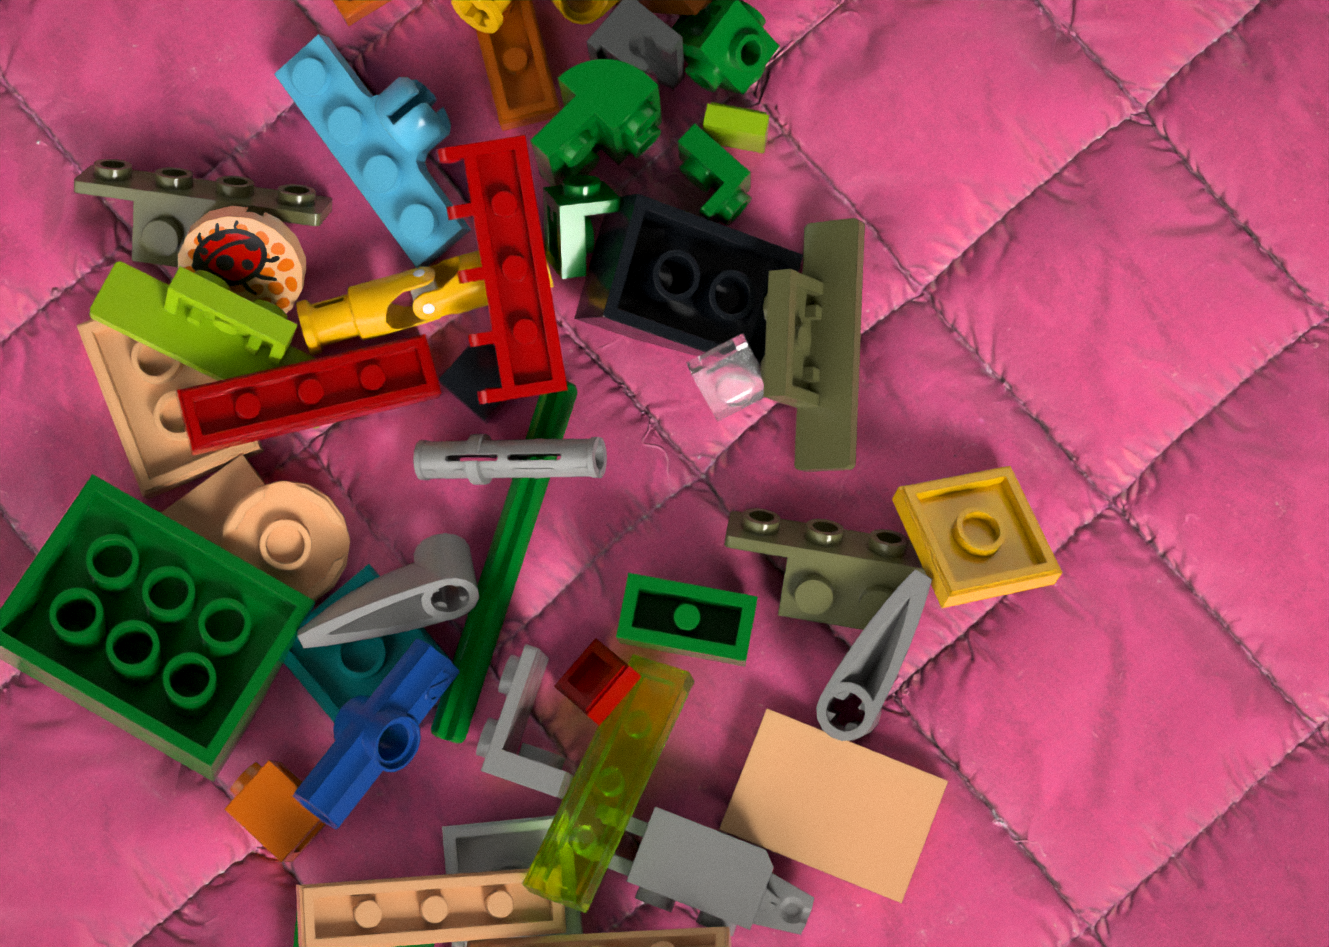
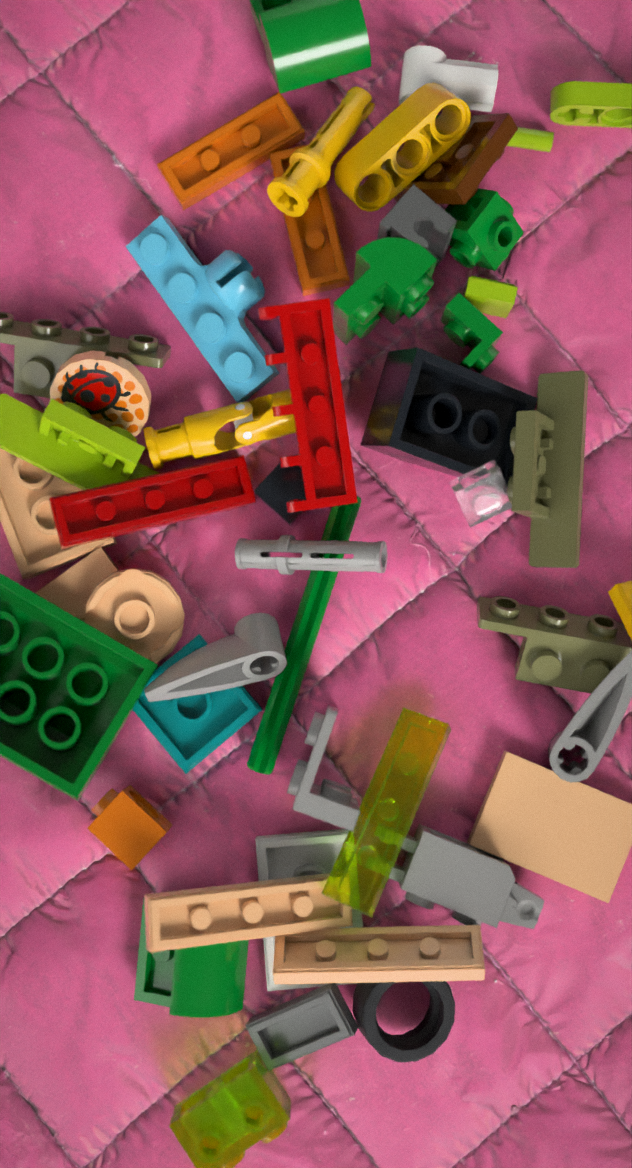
camera: 10 degrees left, 5 degrees up
blue piece [293,638,460,830] -> none
green bracket [543,175,620,279] -> none
red tile [554,638,642,726] -> none
green brick [616,573,758,667] -> none

